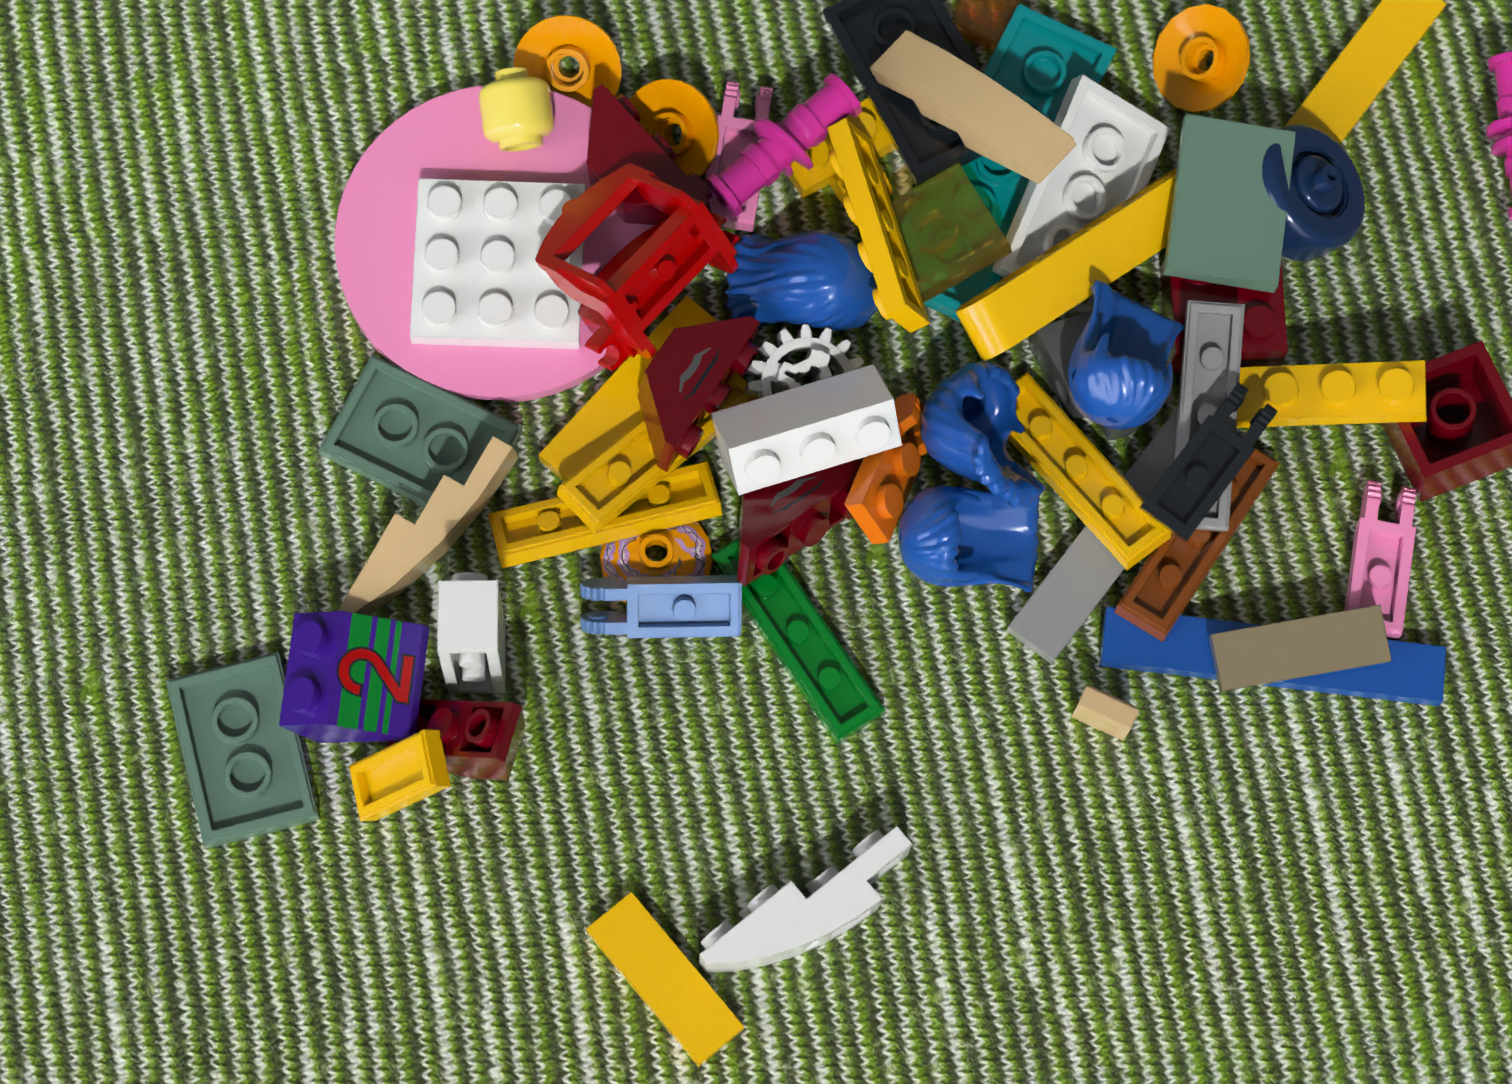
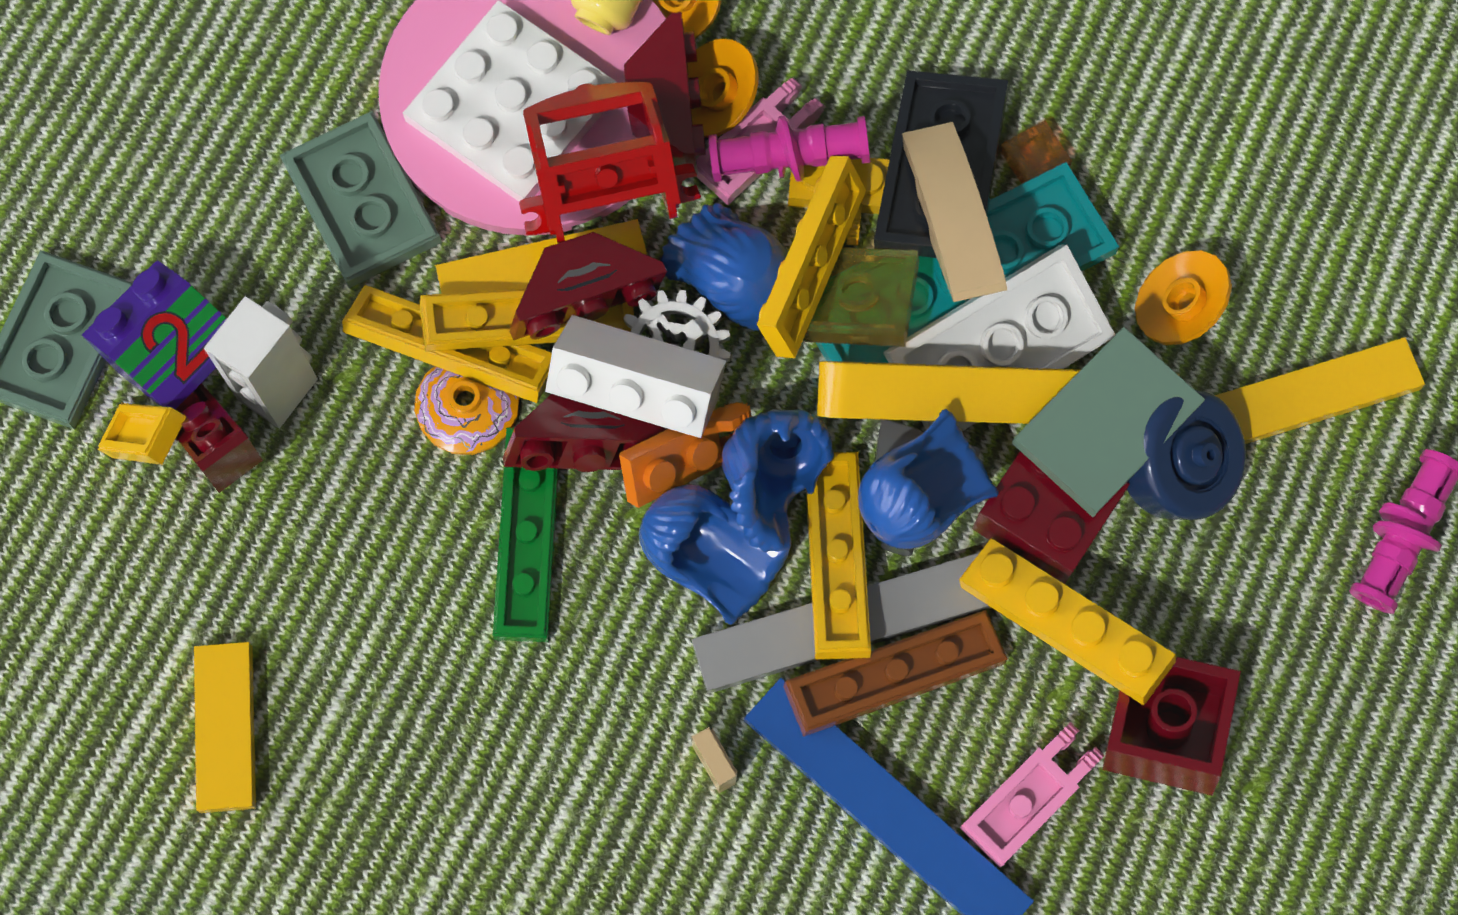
camera: 40 degrees right, 0 degrees up
tan slope [338,436,519,616] -> none
medium blue hinge [580,575,742,638] -> none
white slope [699,826,912,973] -> none
black hinge [1139,382,1278,542] -> none
light grey tile [1174,300,1245,532] -> none
dark tan tile [1209,604,1392,692] -> none

